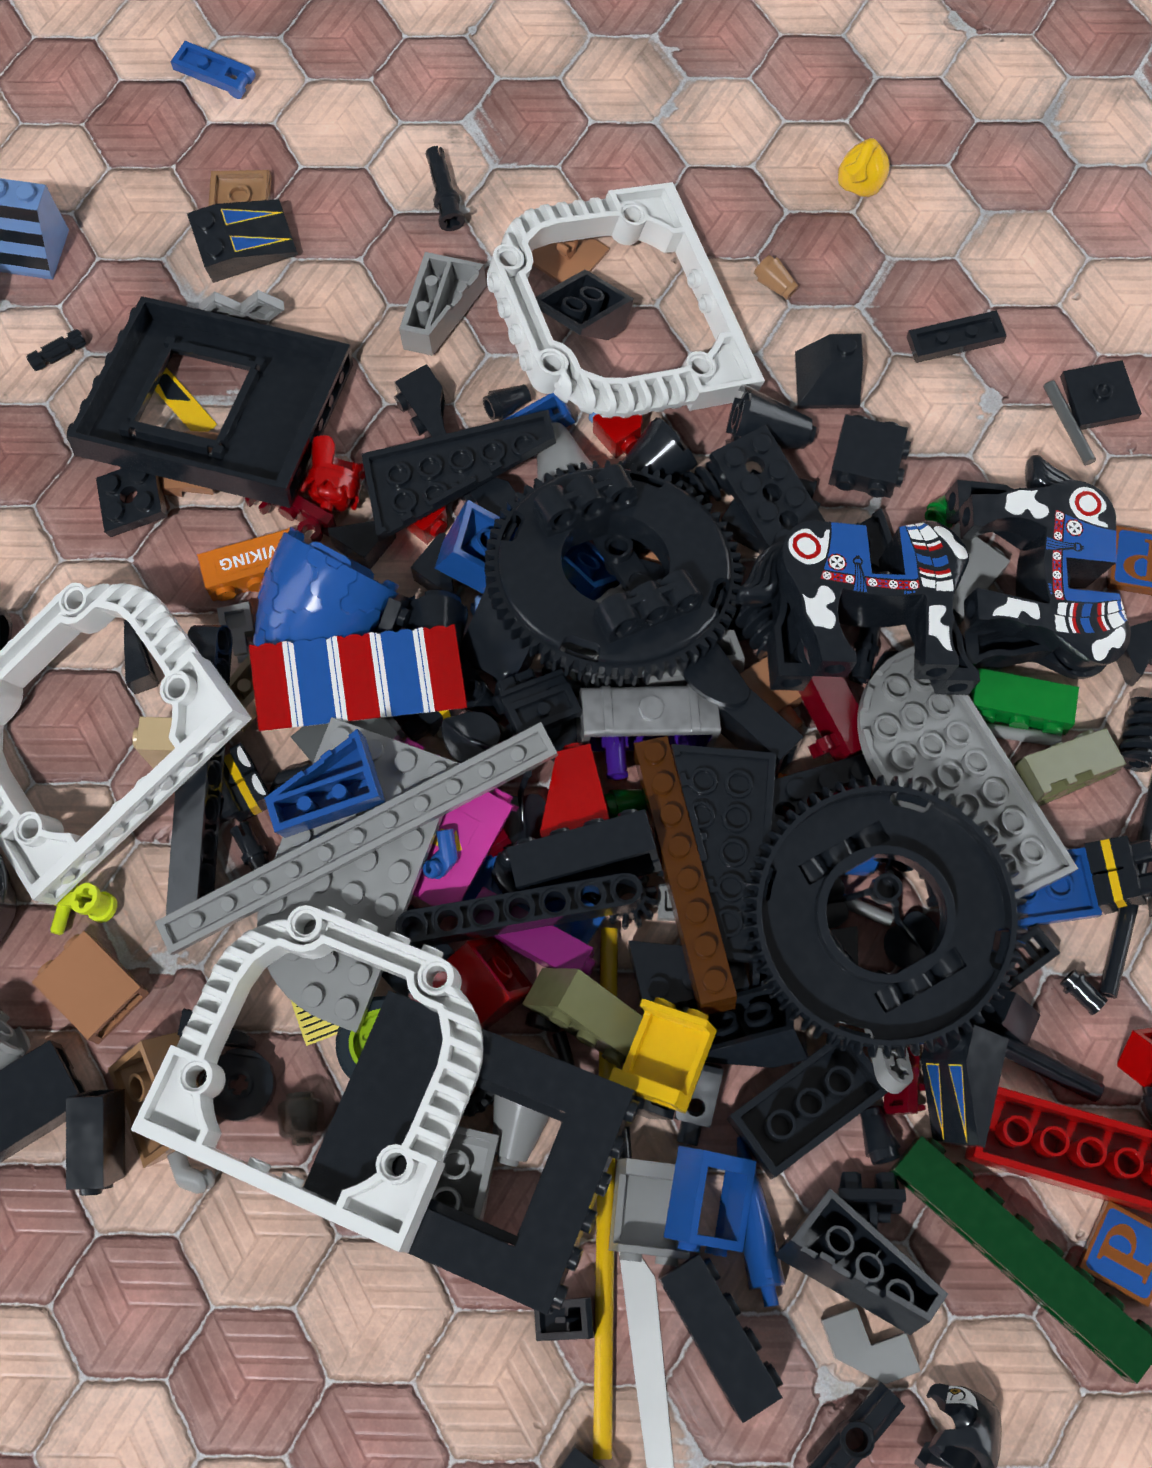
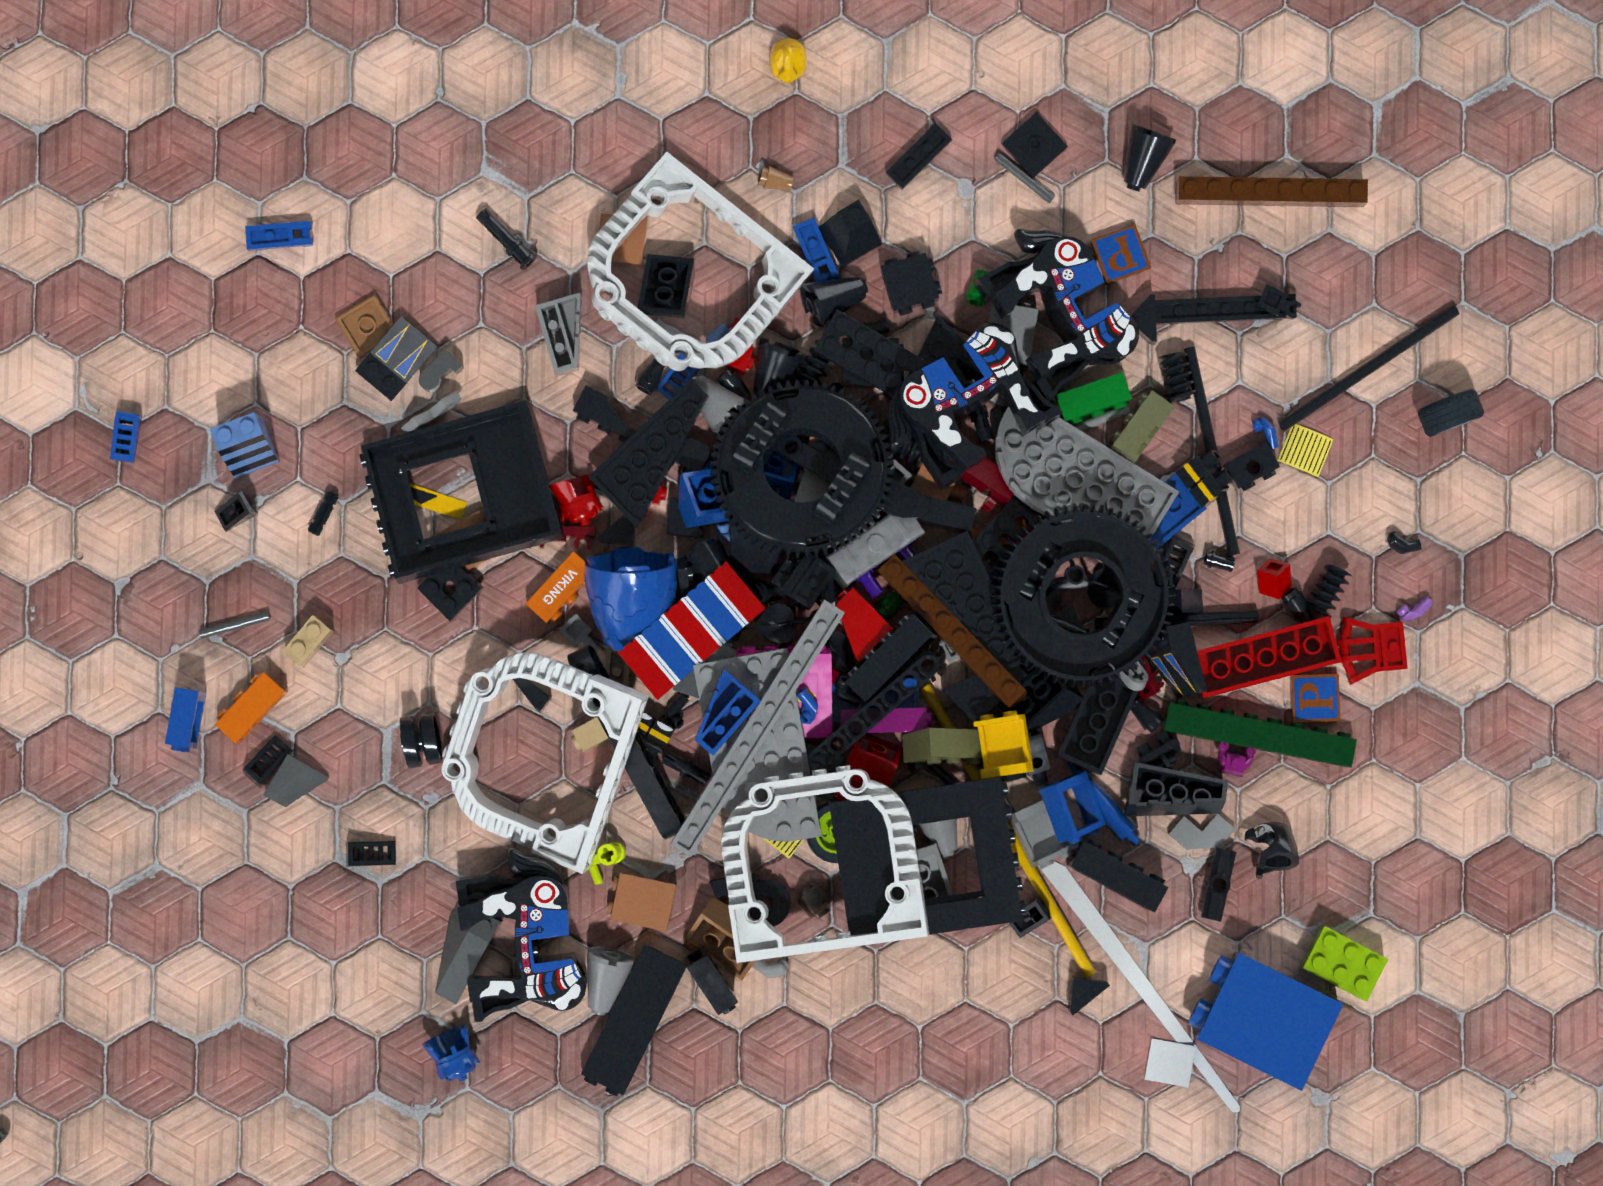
camera: 35 degrees left, 15 degrees up
none -> dark grey leg [419,349,464,392]
none -> black cone [716,367,751,399]
none -> blue plate [793,218,840,282]
none -> magenta piece [1217,742,1256,777]

